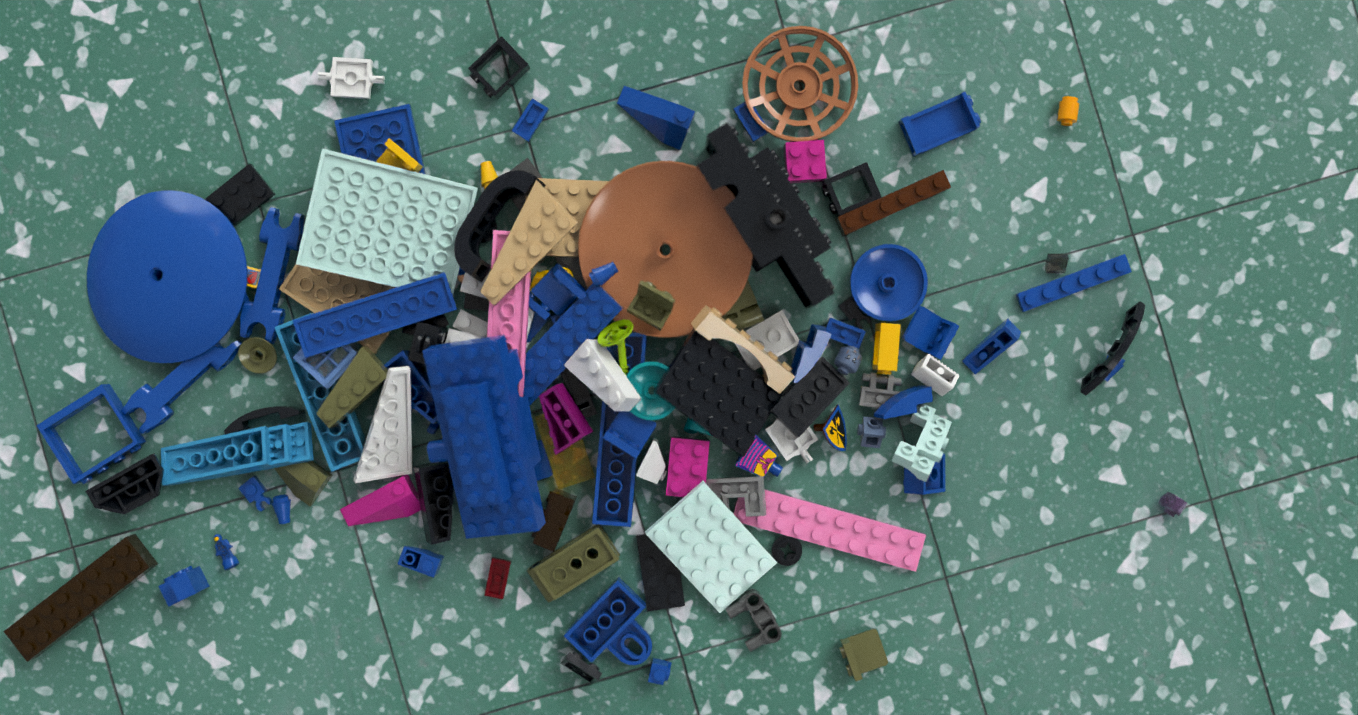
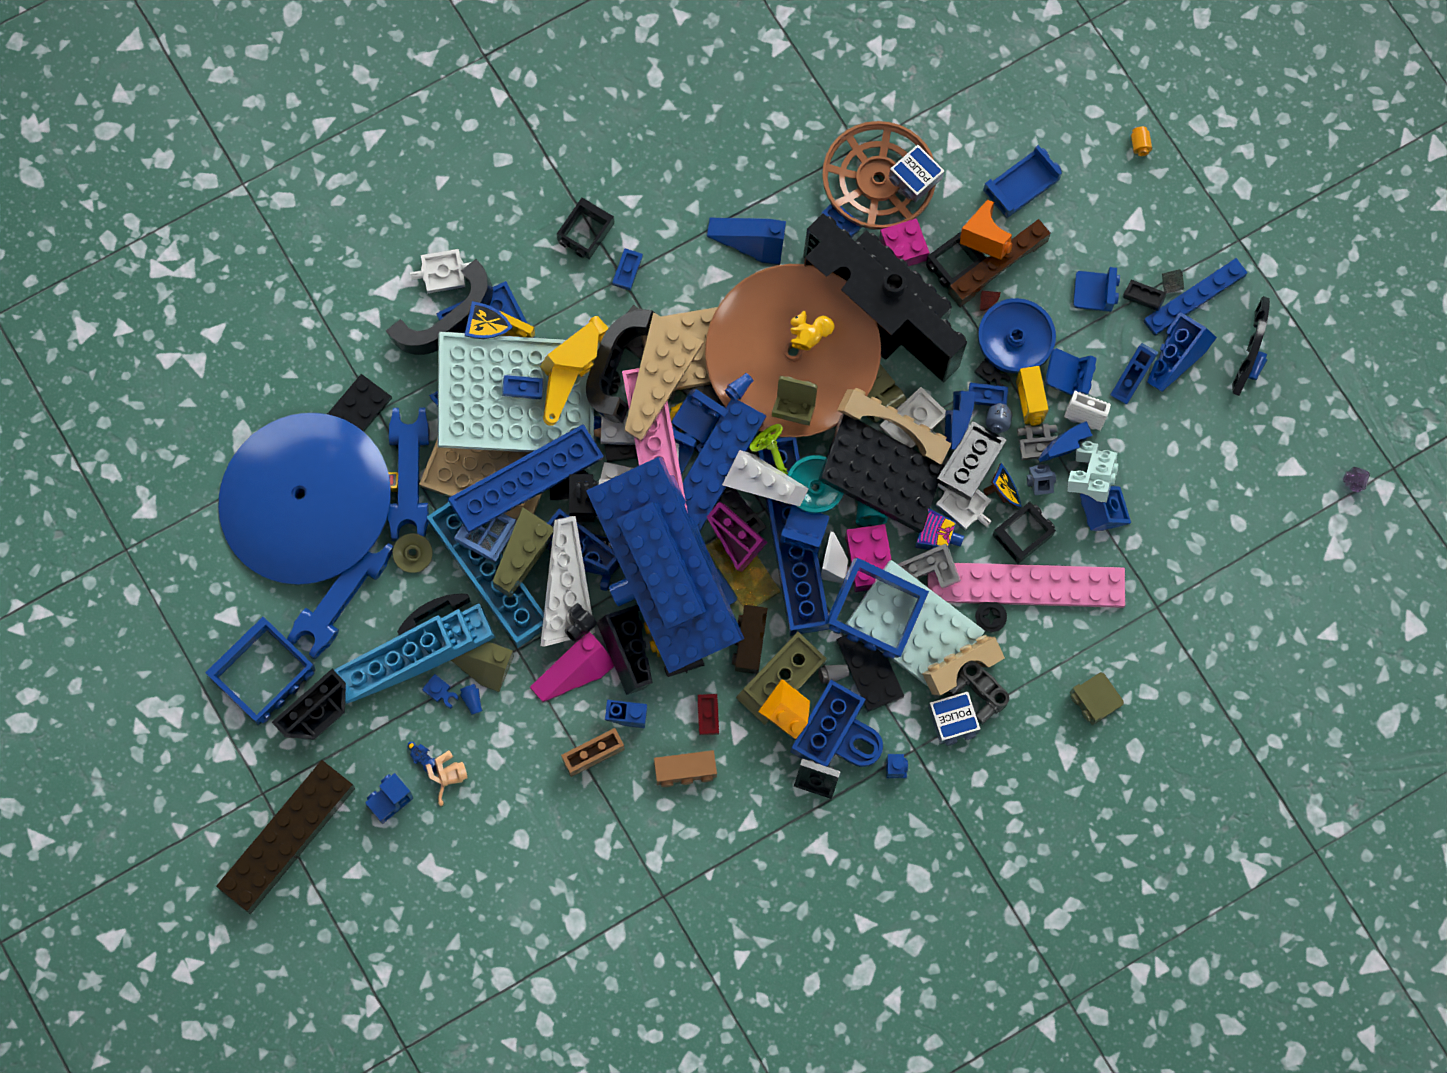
camera: 20 degrees left, 15 degrees down
none -> black arch [386,259,493,355]
none -> light nougat piece [425,750,468,806]
none -> shield [465,301,513,339]
none -> blue plate [502,375,543,399]
none -> yellow slope [539,321,599,426]
none -> medium nougat brick [561,728,625,777]
none -> black piece [565,603,597,642]
none -> medium nougat brick [654,750,717,787]
none -> light orange slope [758,679,810,739]
none -> yellow animal [790,311,834,351]
none -> light grey cone [818,664,849,685]
none -> blue window [825,558,929,659]
none -> piece [889,145,944,203]
none -> tan arch [922,635,1005,695]
none -> piece [928,692,980,746]
none -> orange arch [960,200,1013,259]
none -> clear red tile [980,290,1001,311]
none -> black window [993,502,1056,564]
none -> blue bracket [1073,267,1120,312]
none -> black plate [1123,280,1167,311]
none -> blue wedge [1147,312,1217,392]

